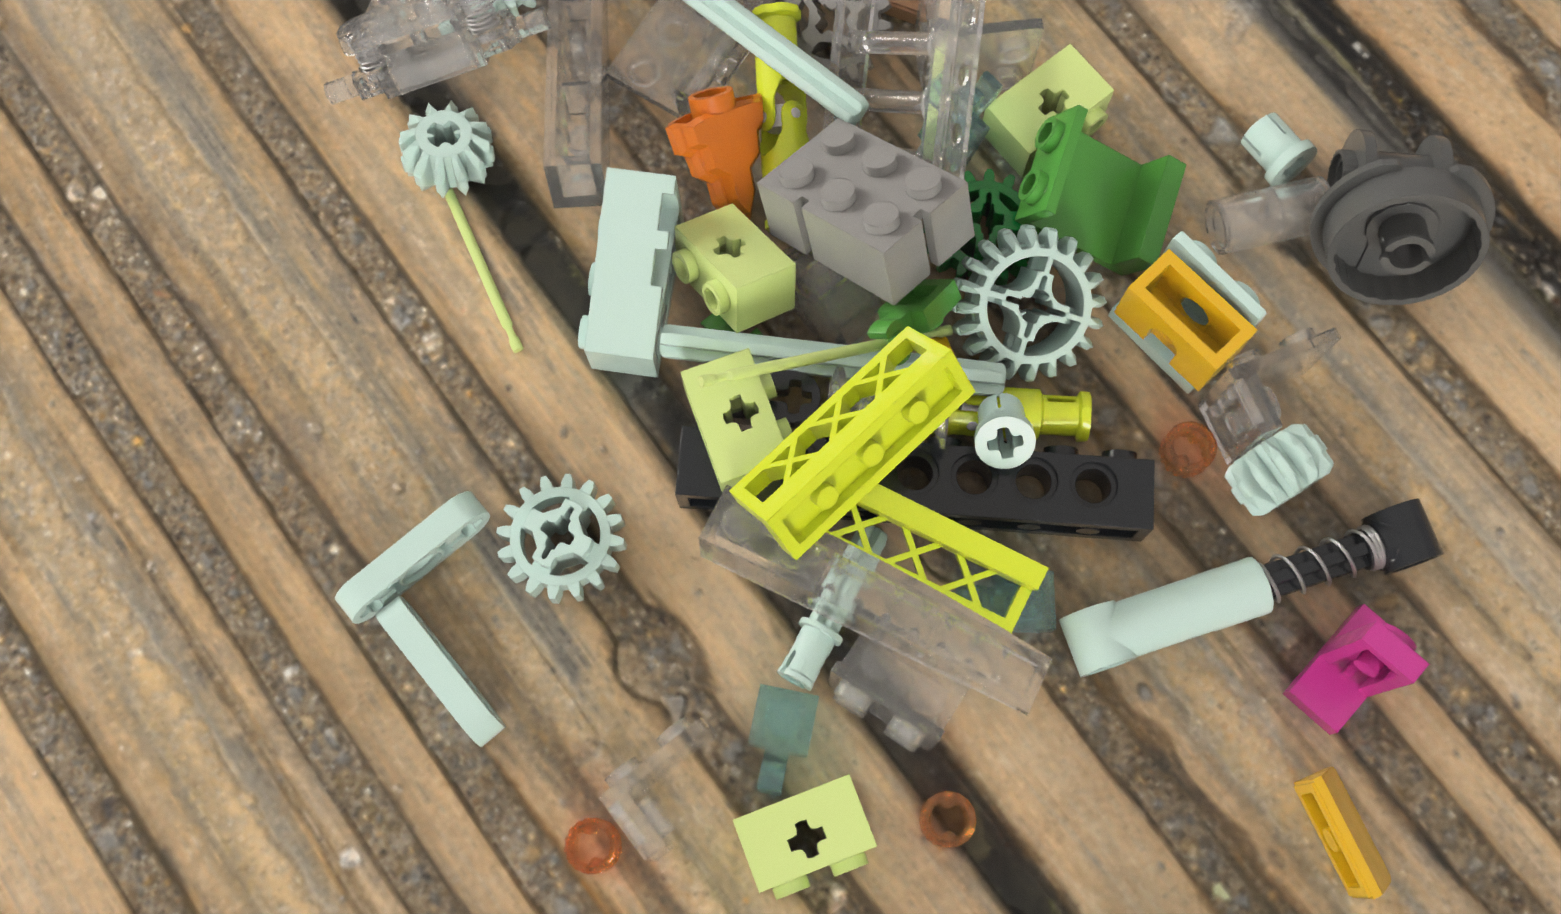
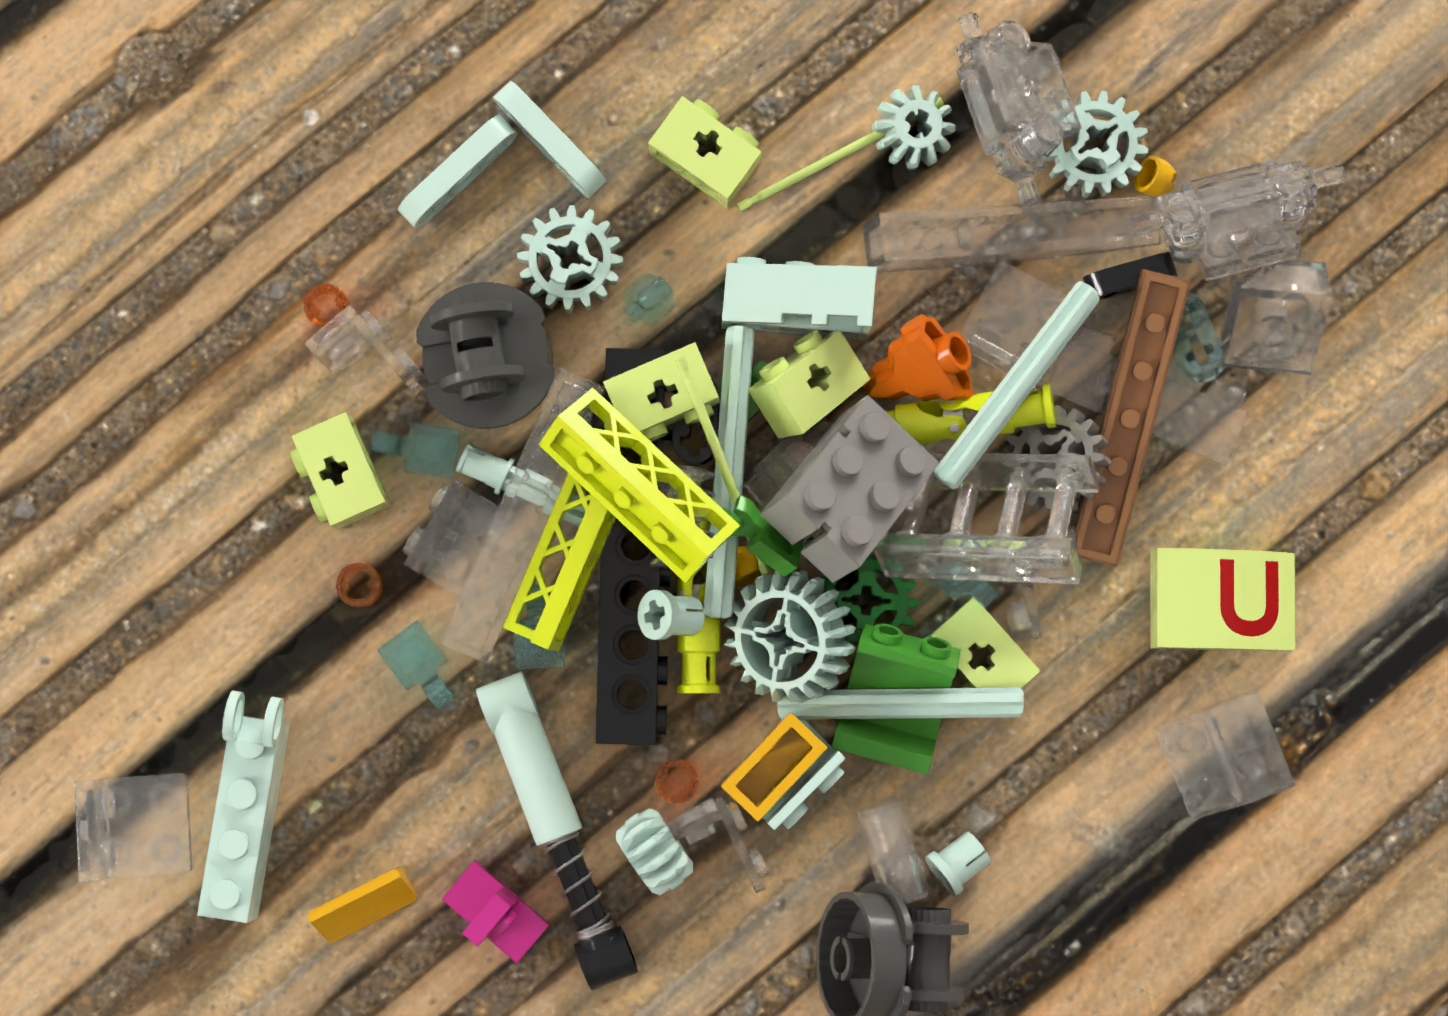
camera: 80 degrees right, 10 degrees up
none -> clear light blue plate [377,620,456,709]
none -> dark grey piece [416,282,555,429]
none -> clear light blue piece [622,273,675,326]
none -> yellowish green brick [648,96,762,209]
none -> light aqua axle [777,687,1024,720]

